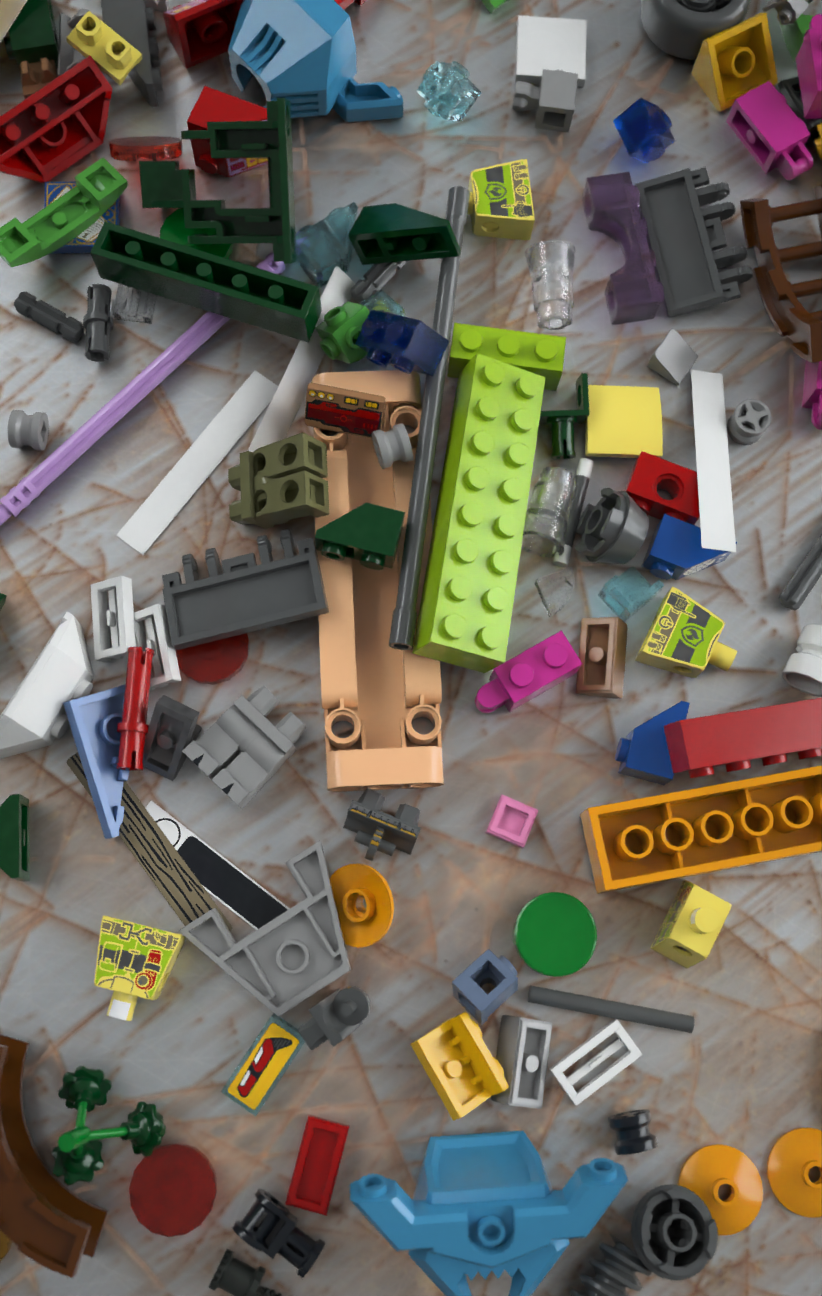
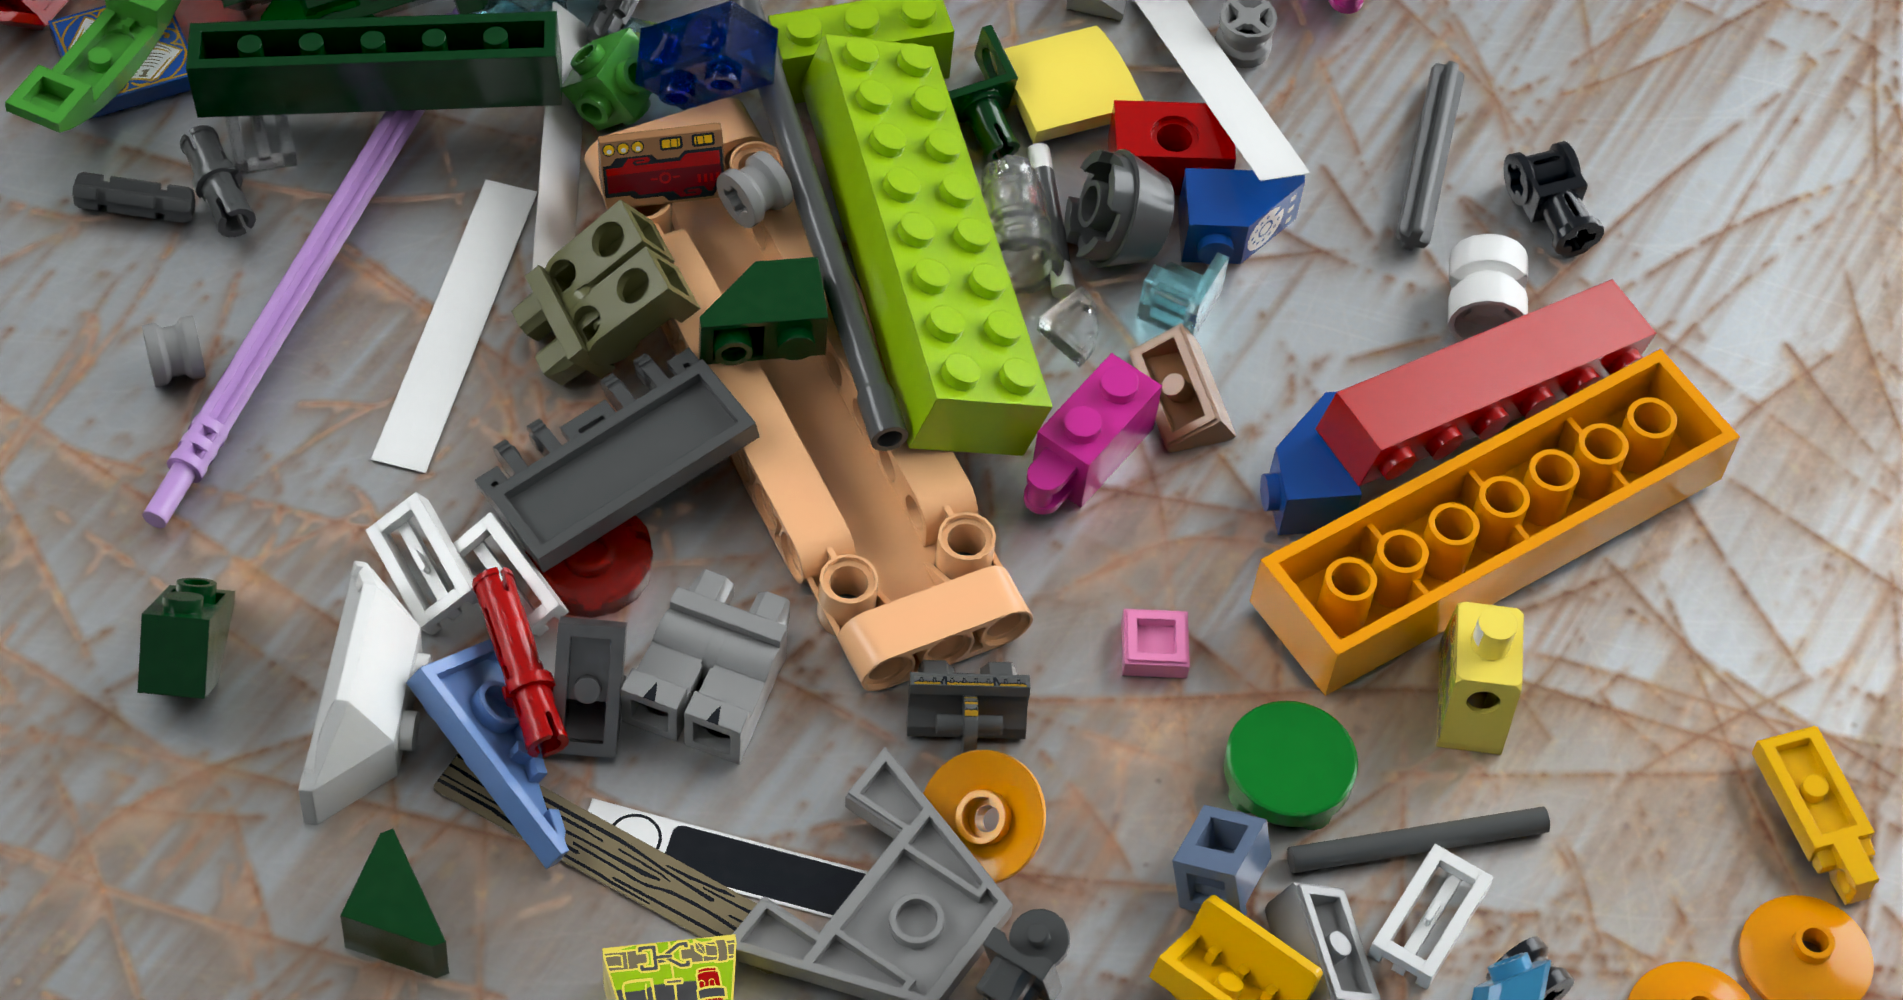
camera: 20 degrees left, 20 degrees down
torso [635,587,737,678] -> none

